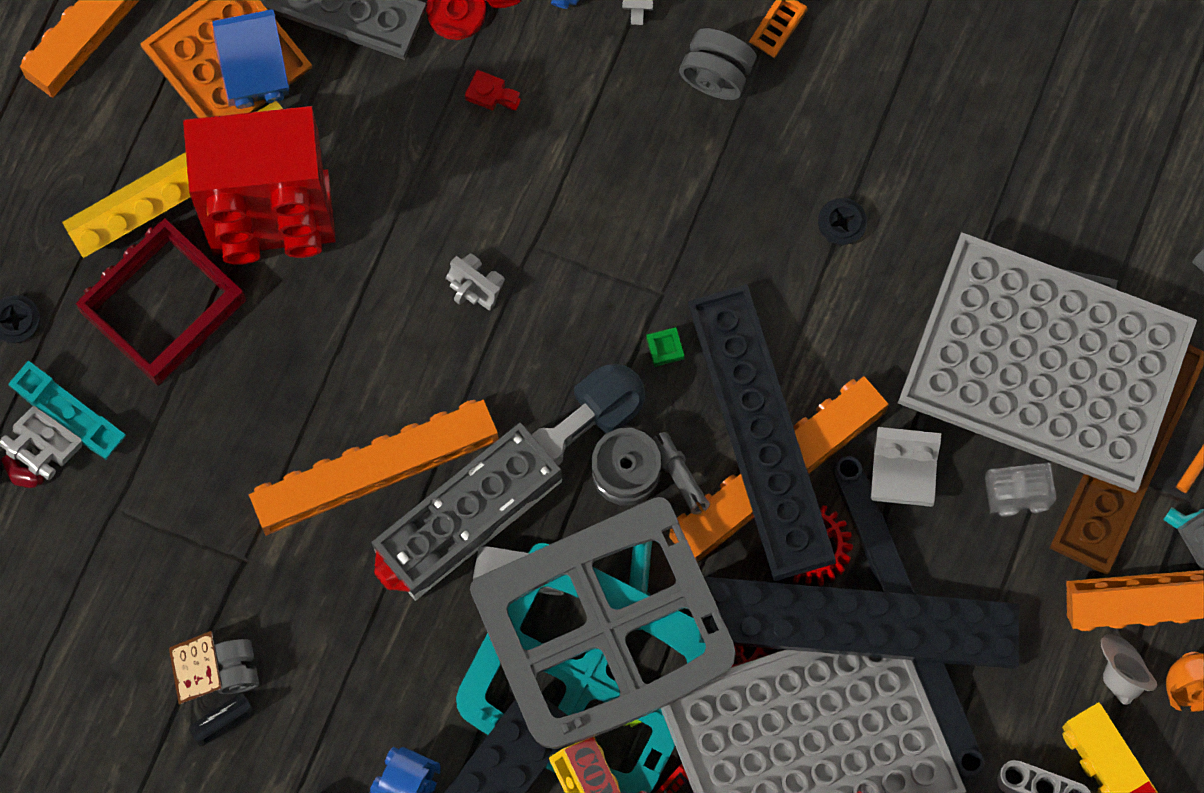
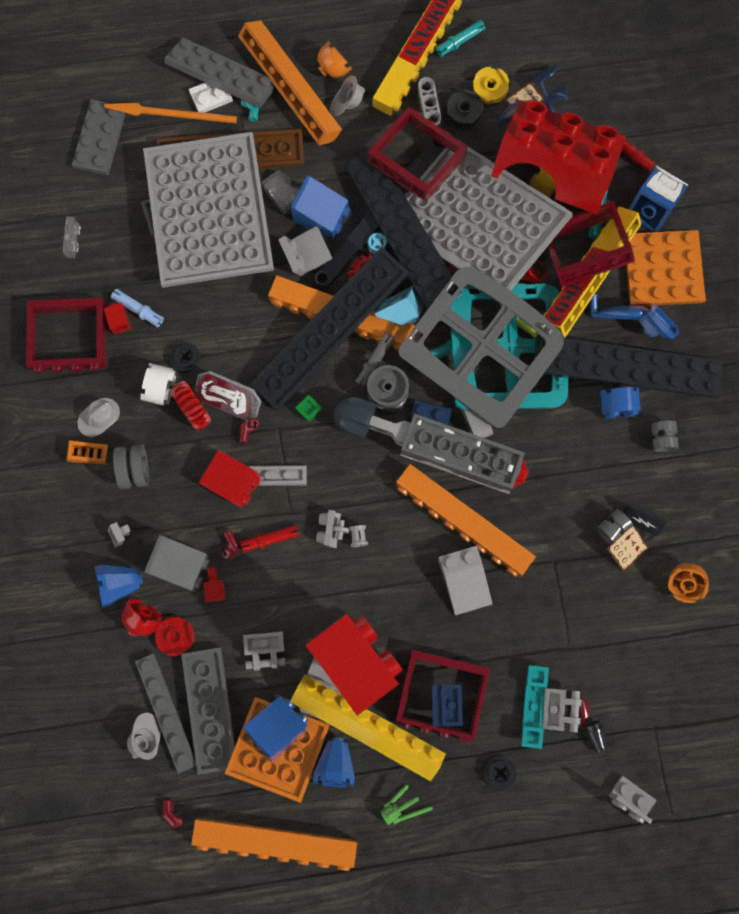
camera: 120 degrees left, 5 degrees up
none -> dark red window [26,298,106,373]
none -> clear plate [63,216,80,259]
none -> light grey piece [77,398,120,437]
none -> red brick [103,303,132,334]
none -> light blue pin [111,289,164,327]
none -> white brick [141,363,176,406]
none -> dark grey slope [144,535,210,592]
none -> red gear [170,381,211,430]
none -> shield [194,371,261,420]
none -> red brick [199,450,262,508]
none -> dark red arm [222,530,239,559]
none -> dark red arm [238,418,259,443]
none -> red pin [240,524,299,553]
none -> light grey plate [243,632,286,671]
none -> light grey tile [249,466,307,486]
none -> slope [291,175,350,239]
none -> blue cone [313,738,355,788]
none -> light grey bush [349,525,368,547]
none -> dark red window [367,107,468,202]
none -> medium azure wheel [368,233,387,255]
none -> medium azure slope [375,286,424,325]
none -> bright green plant [381,785,433,825]
none -> dark blue plate [410,400,452,425]
none -> dark blue plate [432,685,463,726]
none -> light grey slope [438,546,492,615]
none -> orange cylinder [668,562,709,603]

